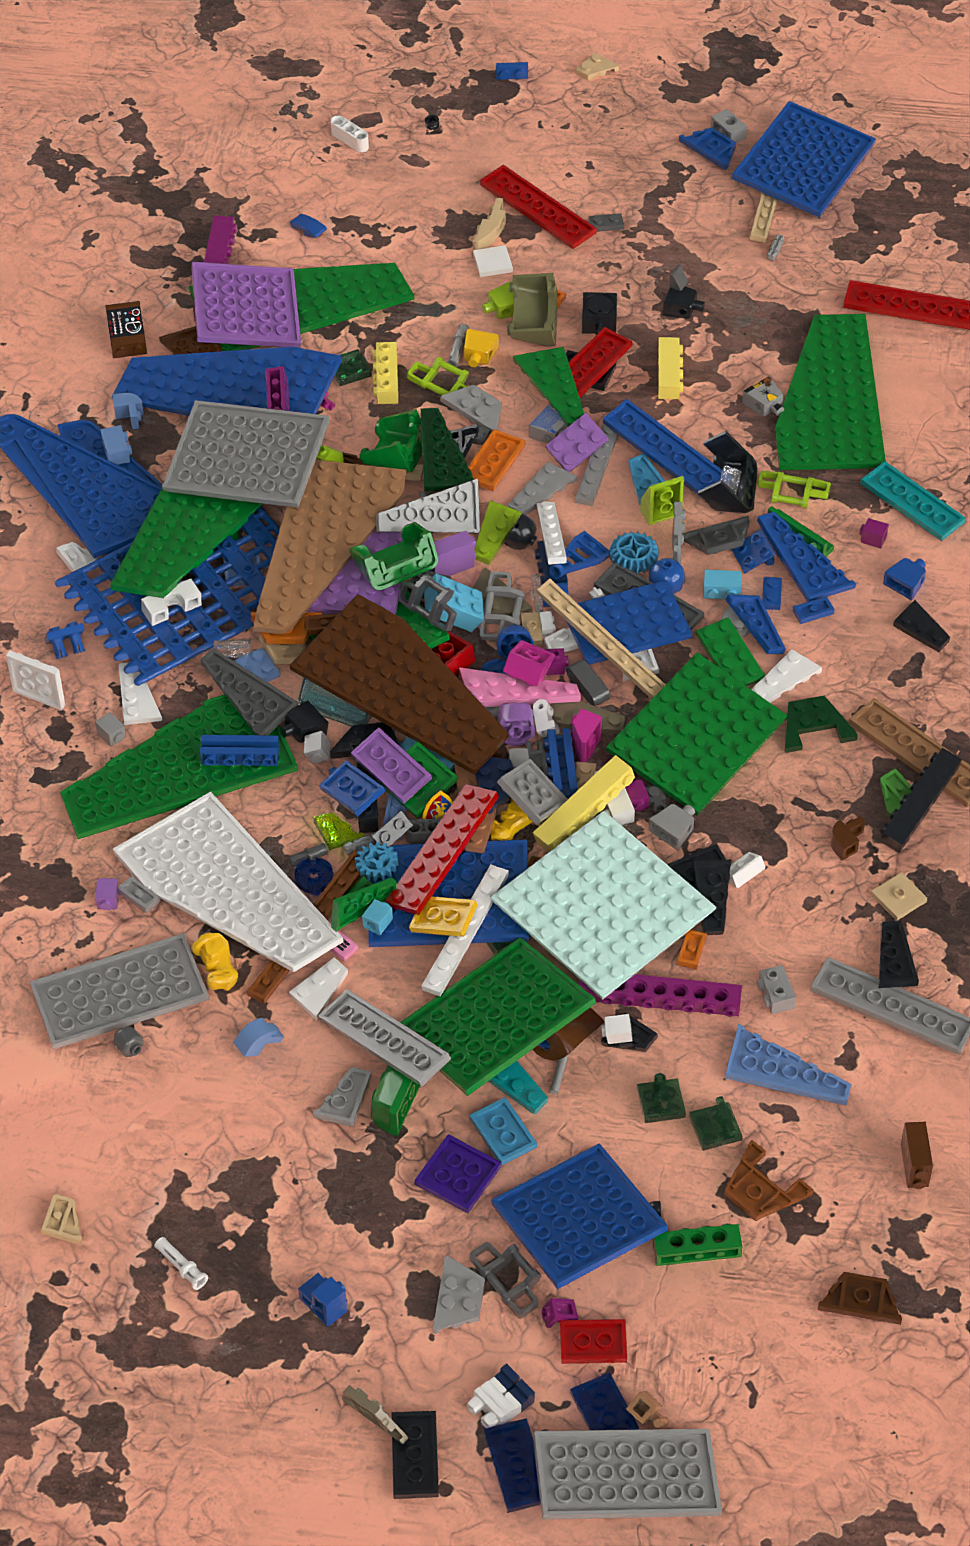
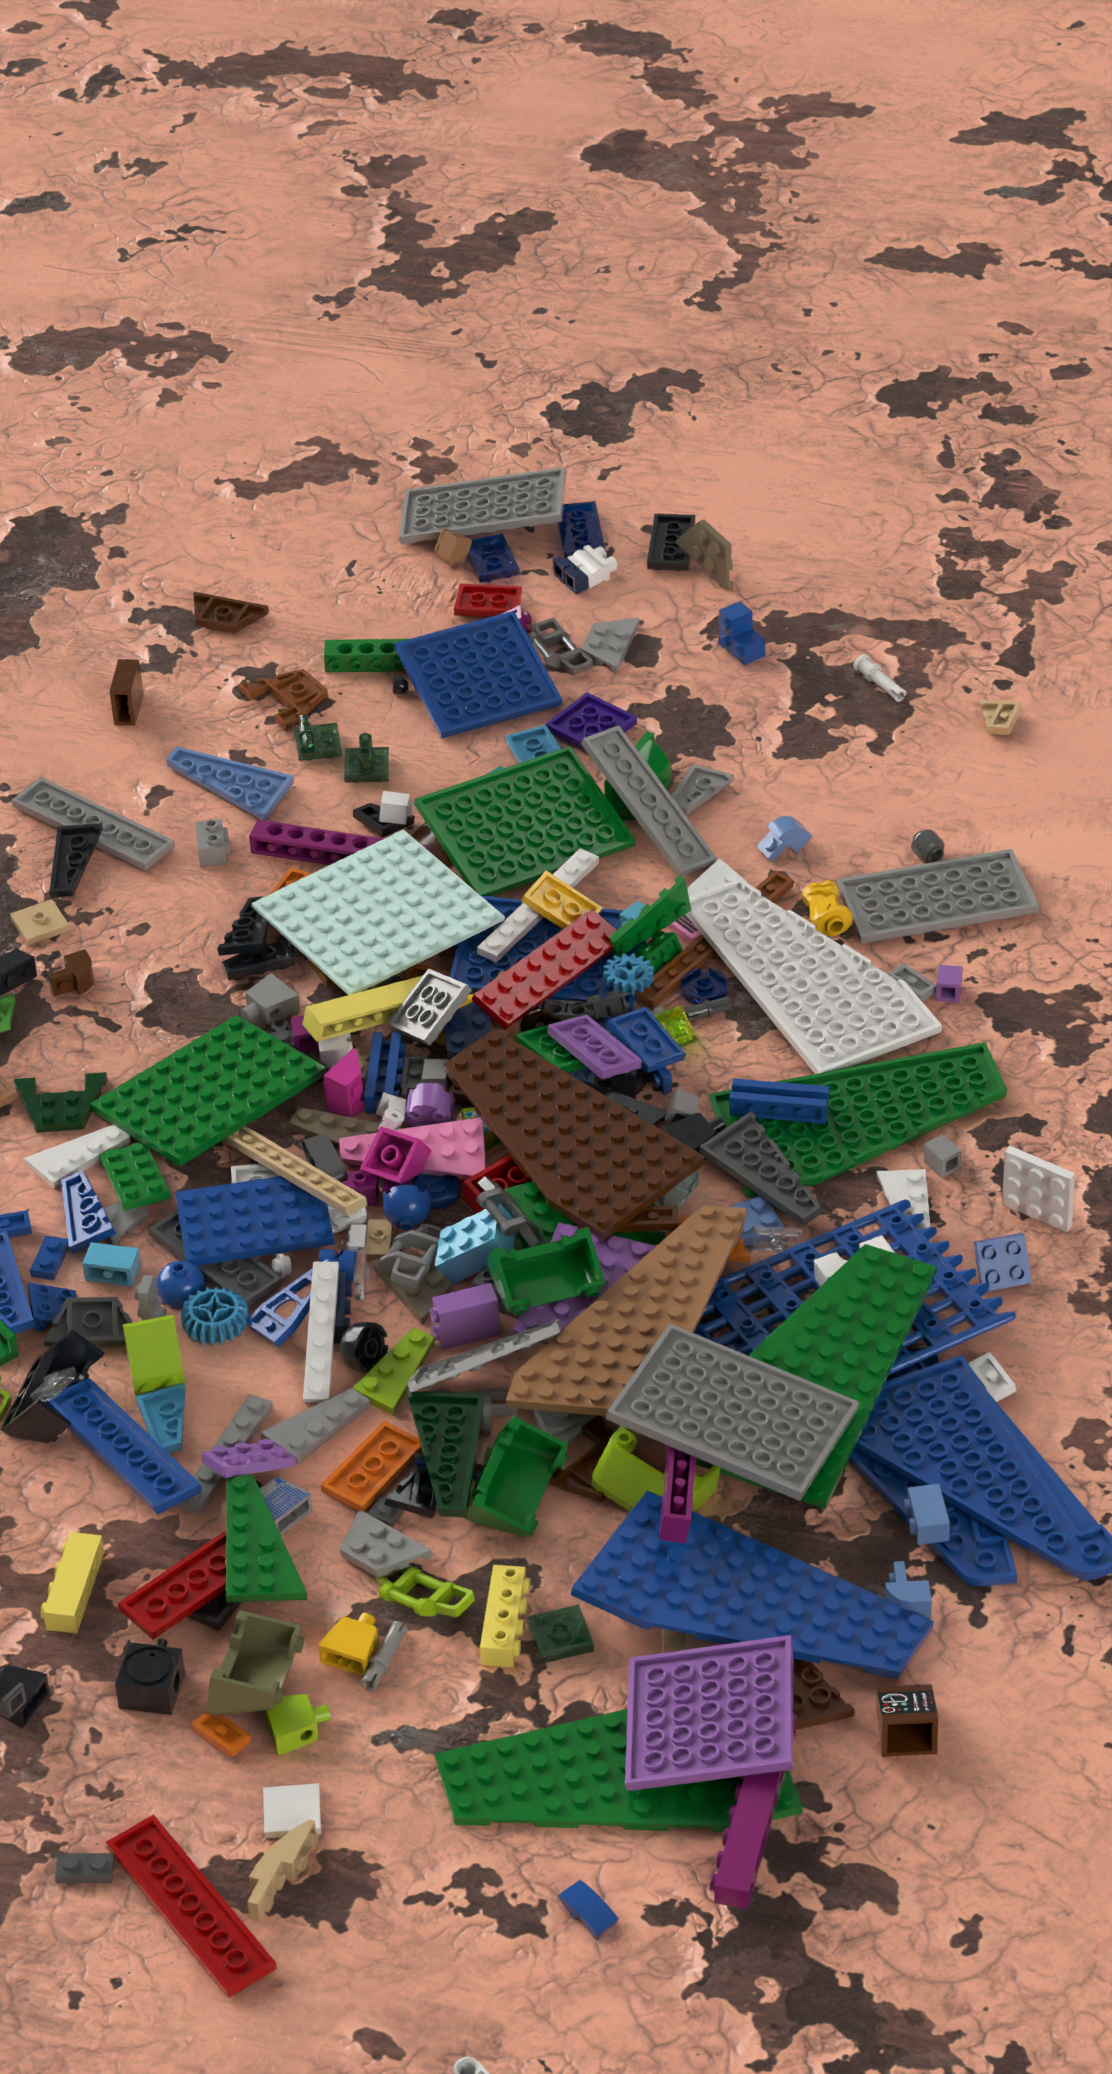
camera: 170 degrees left, 10 degrees down
white slope [729,852,765,888] -> none

